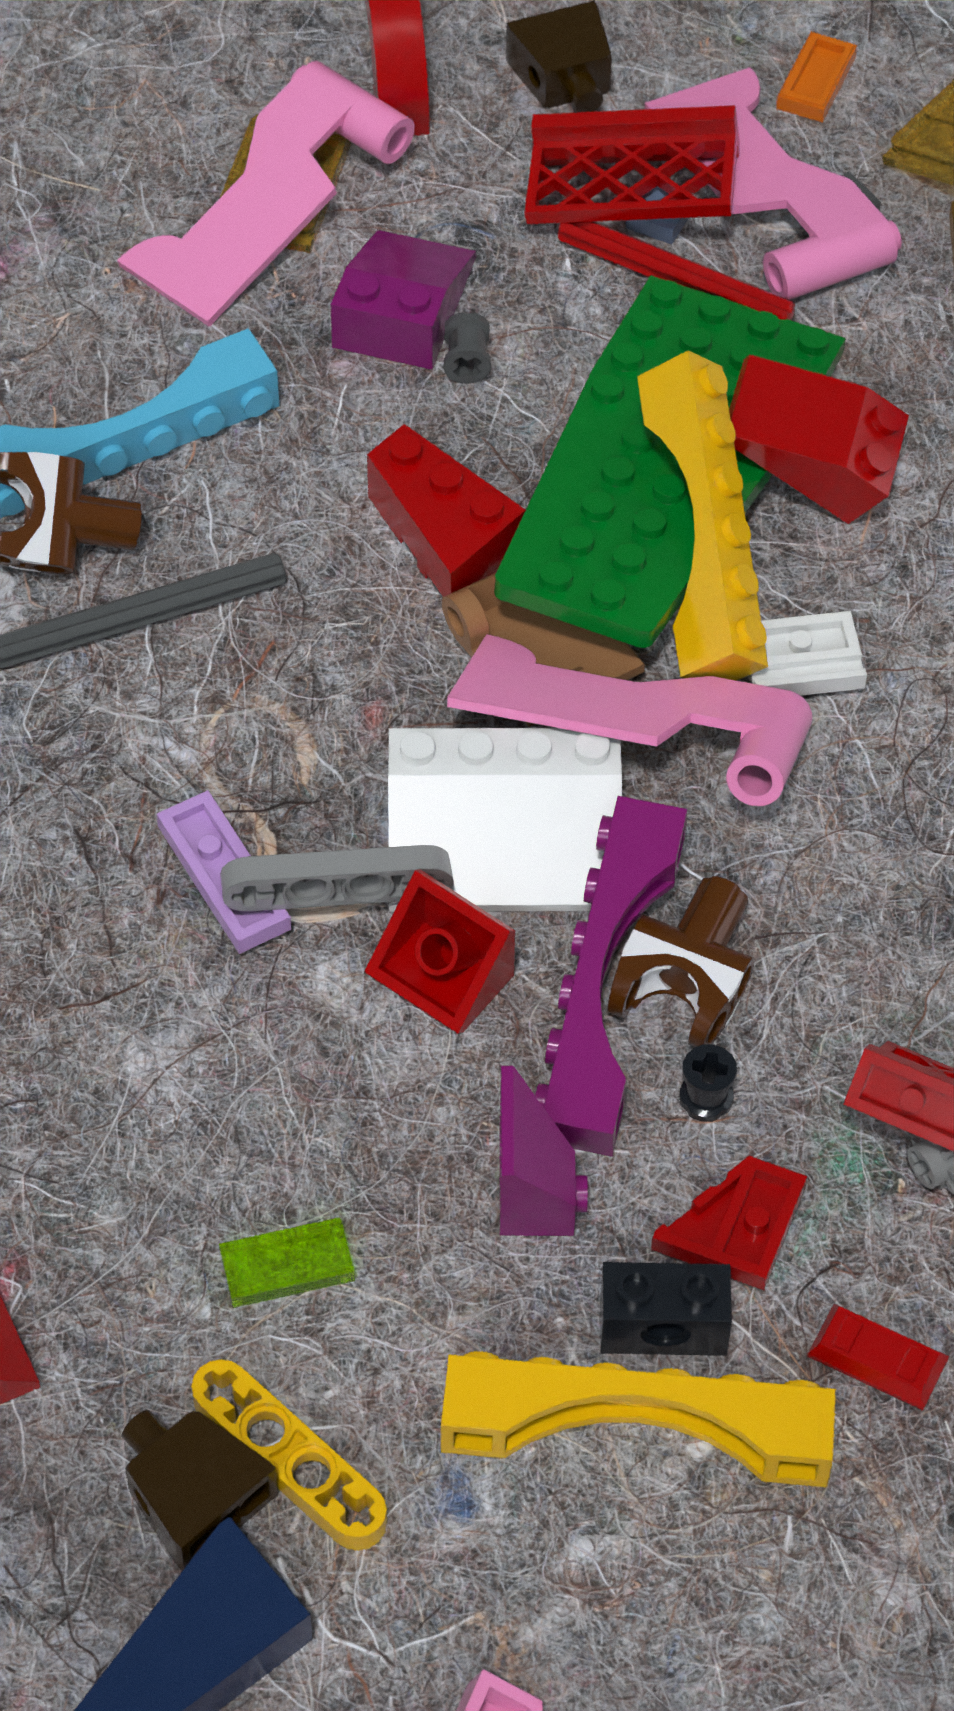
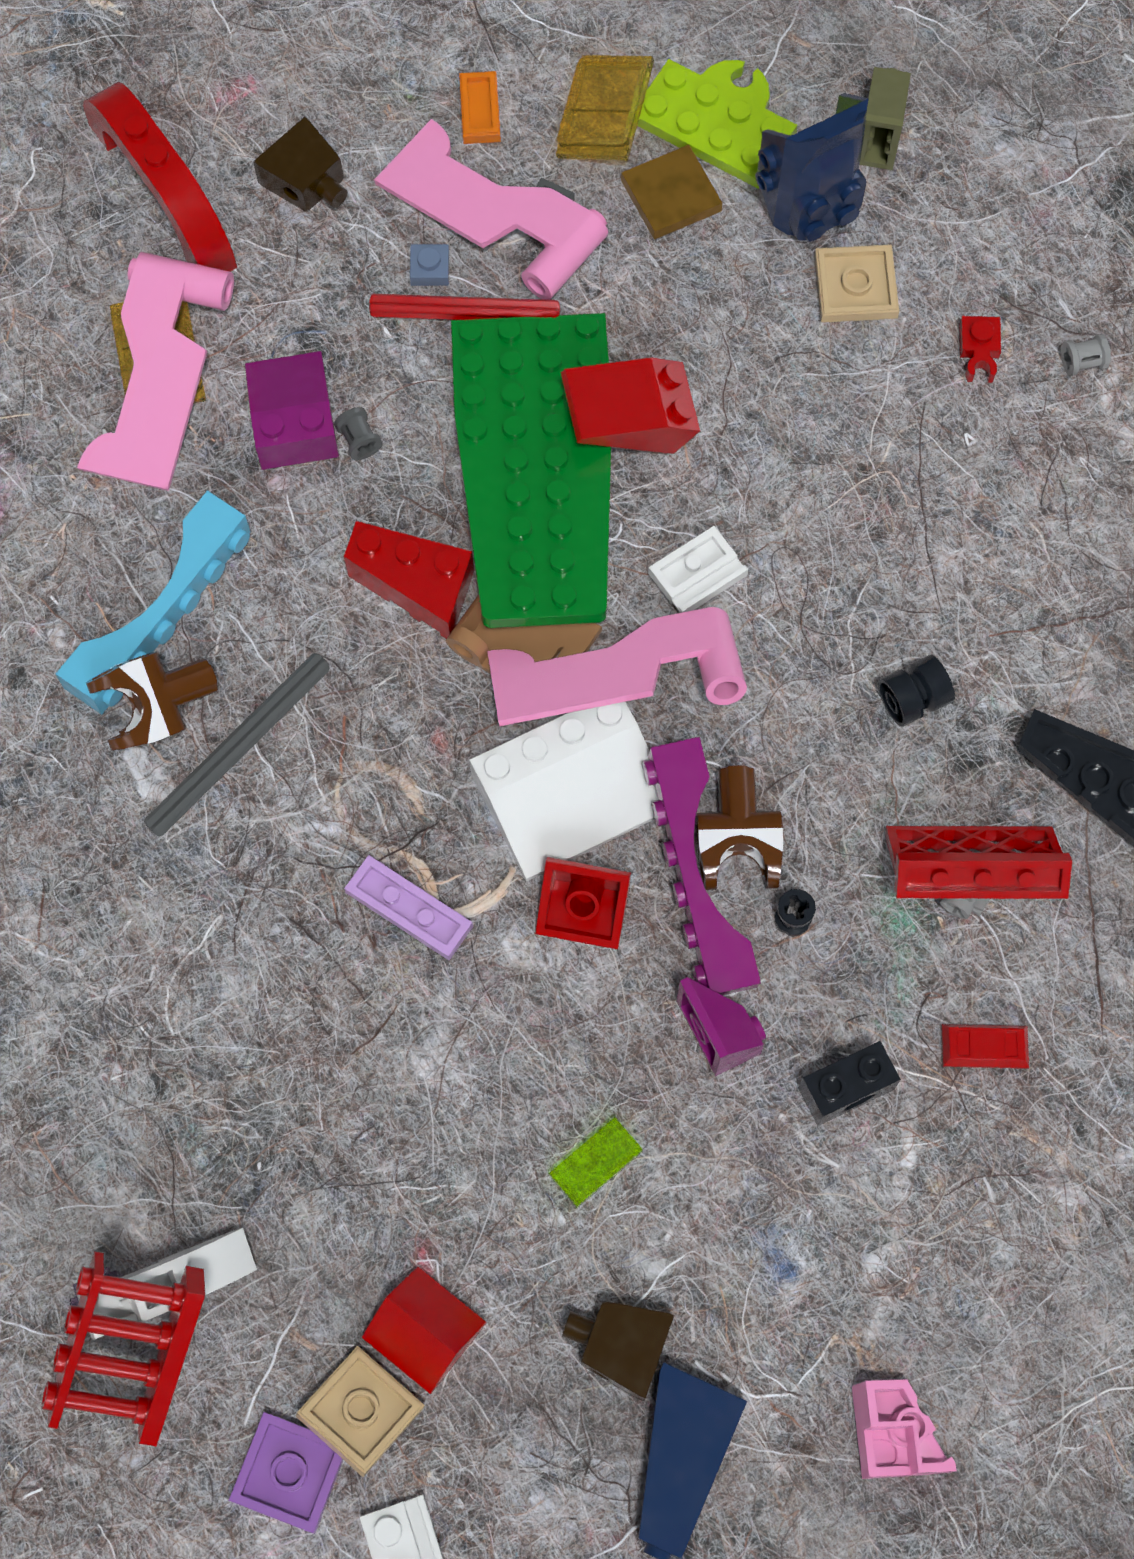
camera: 25 degrees left, 15 degrees up
yellow beam [191,1359,387,1551] -> none
light grey beam [220,845,453,912] -> none
yellow arch [441,1351,836,1487] -> none
red fence [524,105,740,224] -> none
yellow arch [637,350,768,681] -> none
red wing [651,1156,807,1290] -> none

